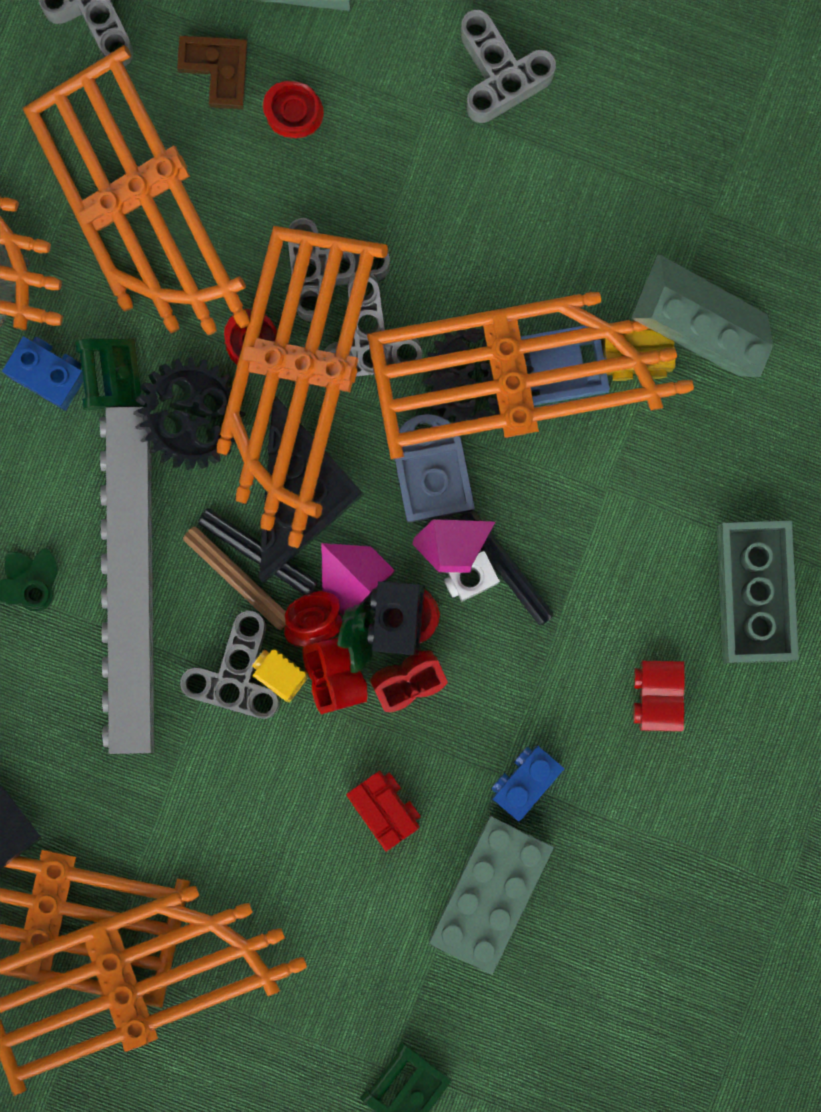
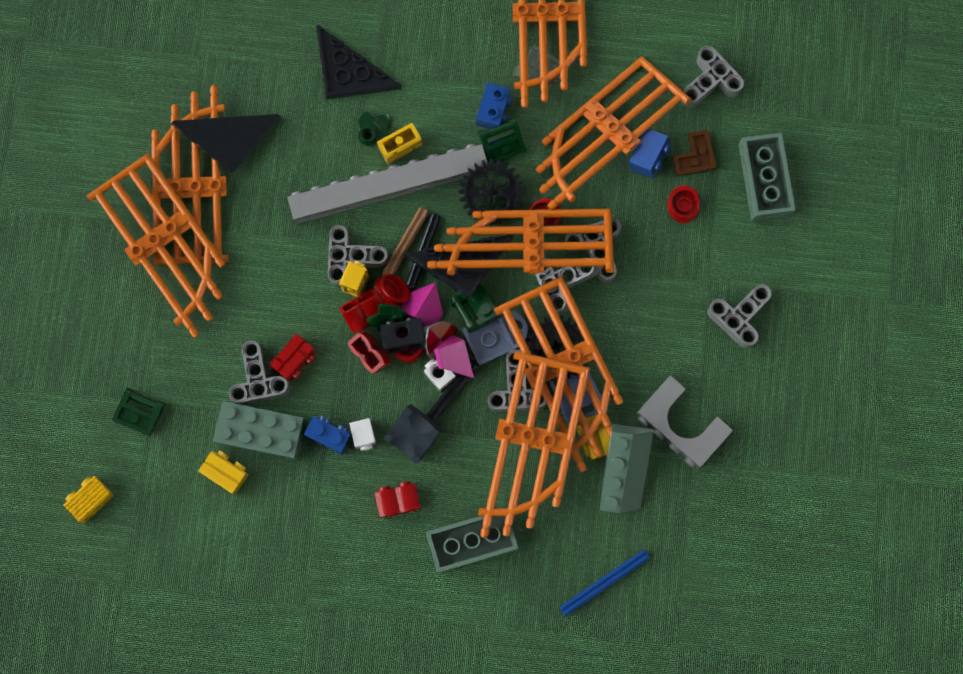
camera: 80 degrees right, 5 degrees down
none -> yellow brick [198,450,249,495]
none -> light grey beam [229,341,290,405]
none -> white brick [349,418,376,451]
none -> yellow brick [377,123,423,164]
none -> black brick [384,404,443,464]
none -> shield [423,321,458,360]
none -> dark green plate [449,284,501,333]
none -> orange piece [478,351,590,538]
none -> light grey beam [488,349,546,412]
none -> blue brick [629,129,671,179]
none -> light grey arch [636,375,733,469]

